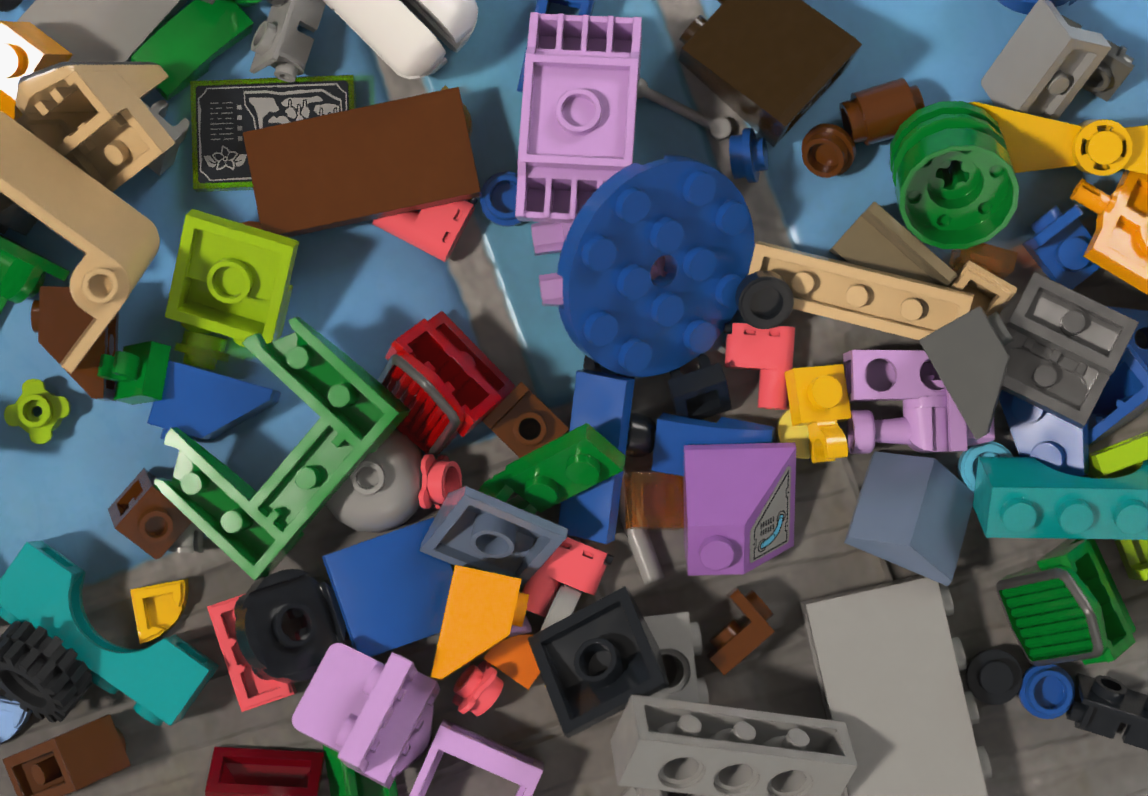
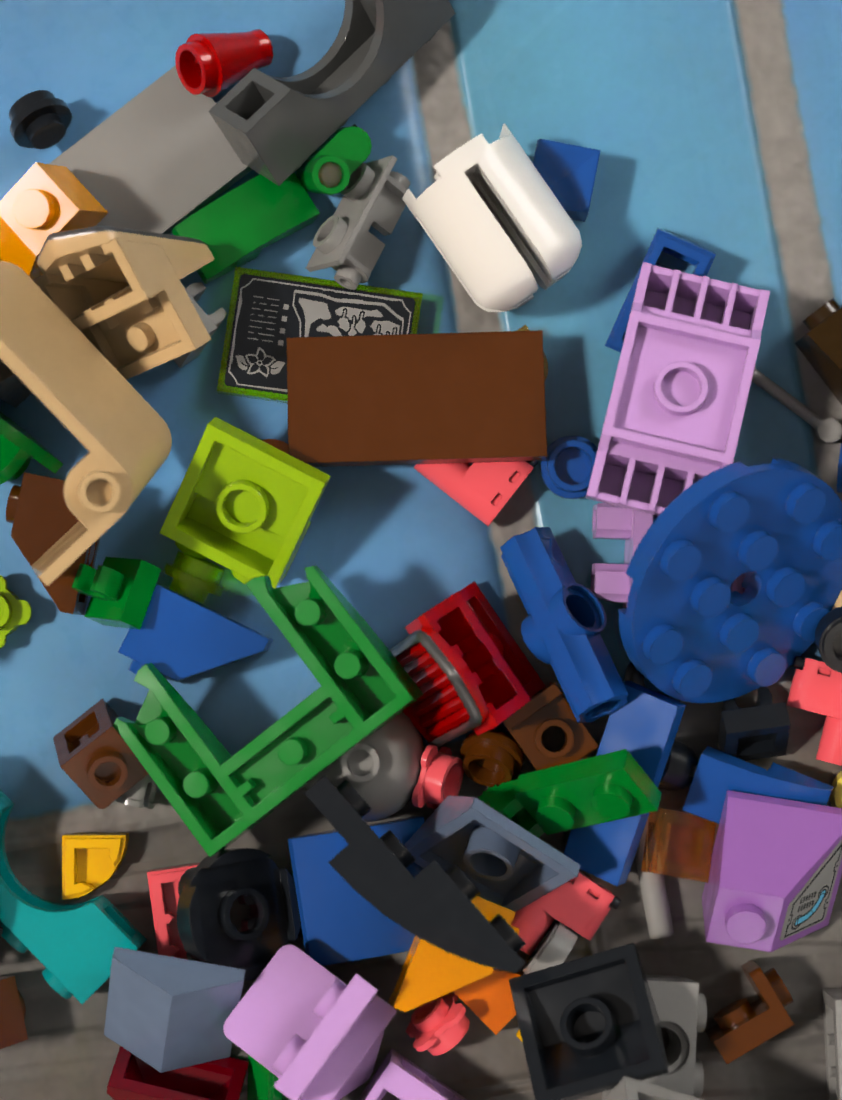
camera: 10 degrees right, 0 degrees up
none -> sand blue slope [104,947,246,1073]
none -> black slope [305,775,525,973]
none -> reddish brown plate [460,729,525,787]
none -> blue piece [500,527,629,723]

